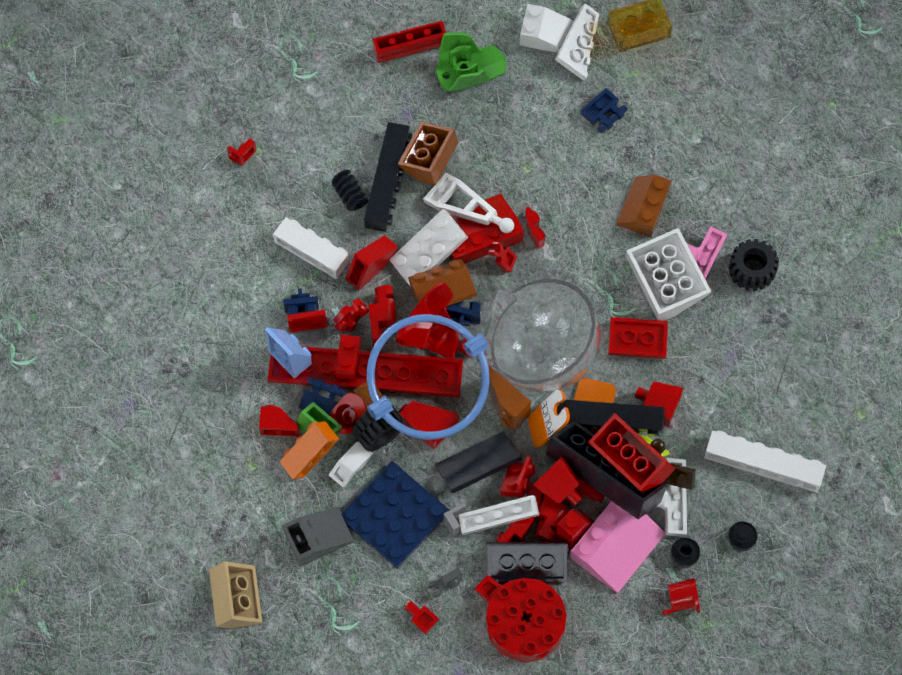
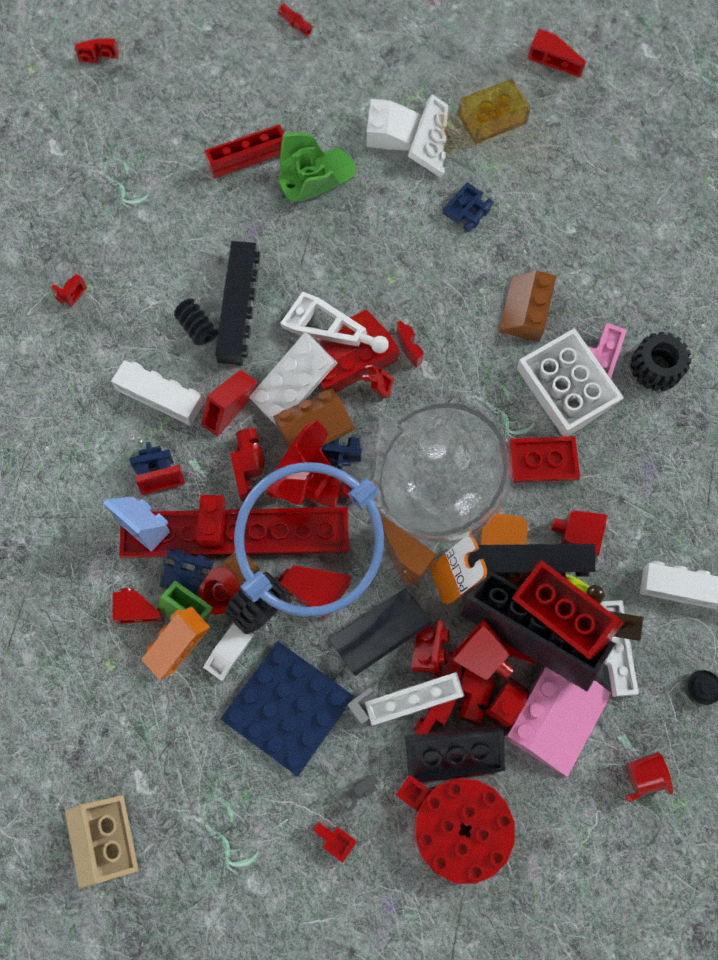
camera: 10 degrees left, 5 degrees up
dark grey slope [281,507,354,567] -> none
red plate [333,299,369,332] -> none
dark orange slope [398,121,458,186] -> none
black plate [670,537,700,568] -> none

